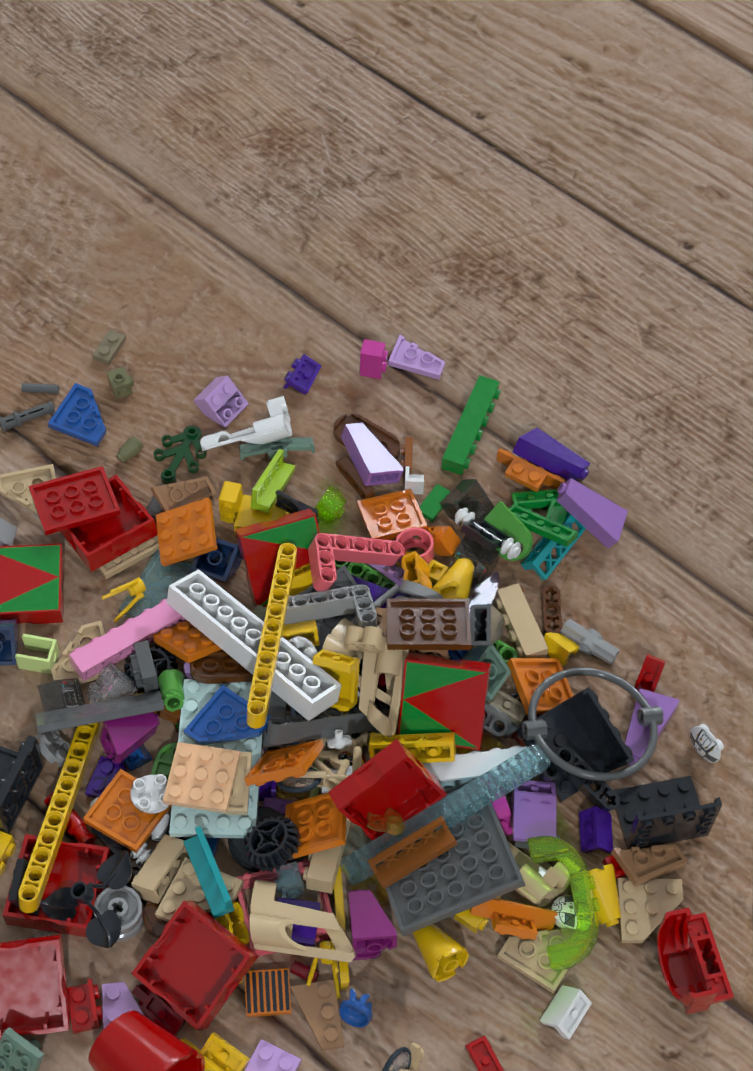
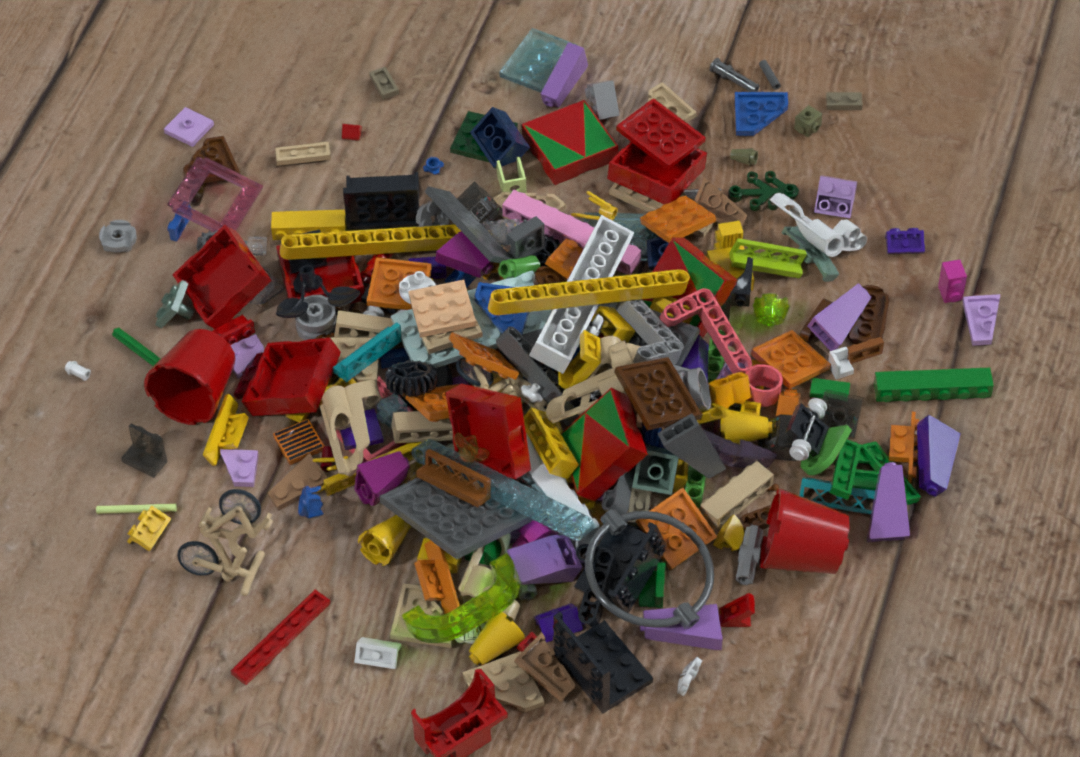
camera: 70 degrees right, 5 degrees down
none -> red cone [760,489,850,574]

